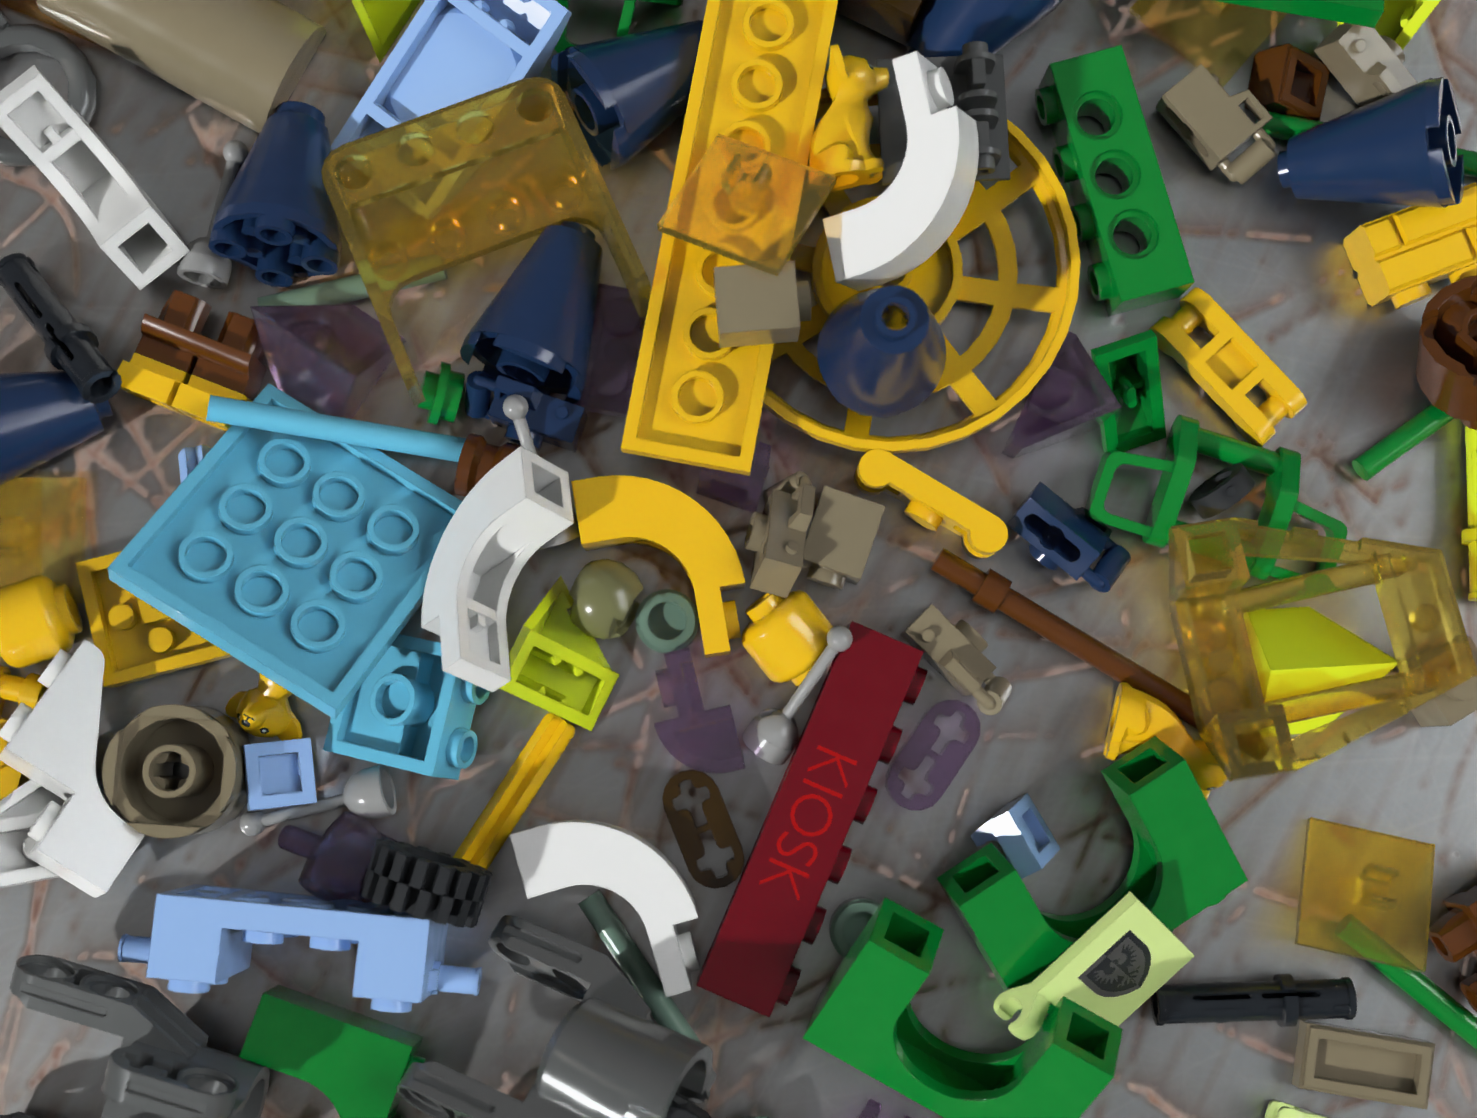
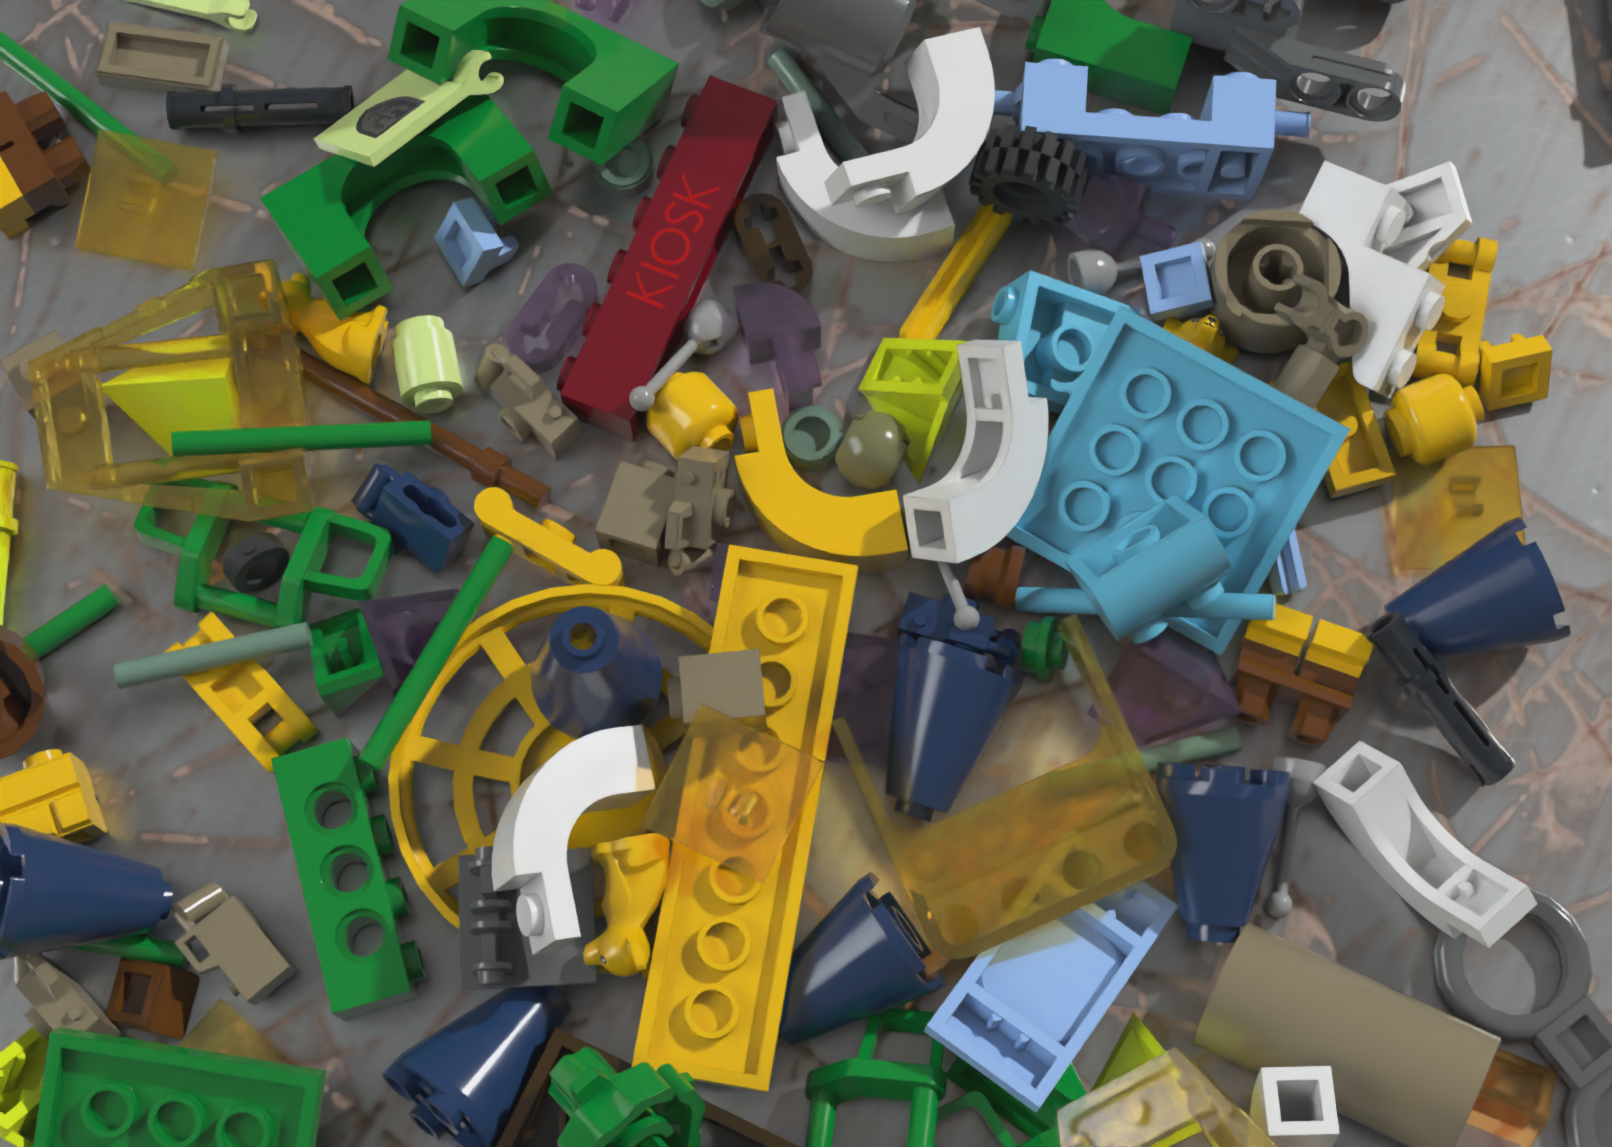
camera: 175 degrees left, 10 degrees down
none -> sand green bar [113,622,313,689]
none -> green bar [171,420,432,457]
none -> green bar [358,536,514,772]
none -> yellowish green brick [391,315,463,413]
none -> white arch [824,27,995,214]
none -> medium azure brick [1065,494,1232,644]
none -> dark tan bar [1272,274,1369,409]

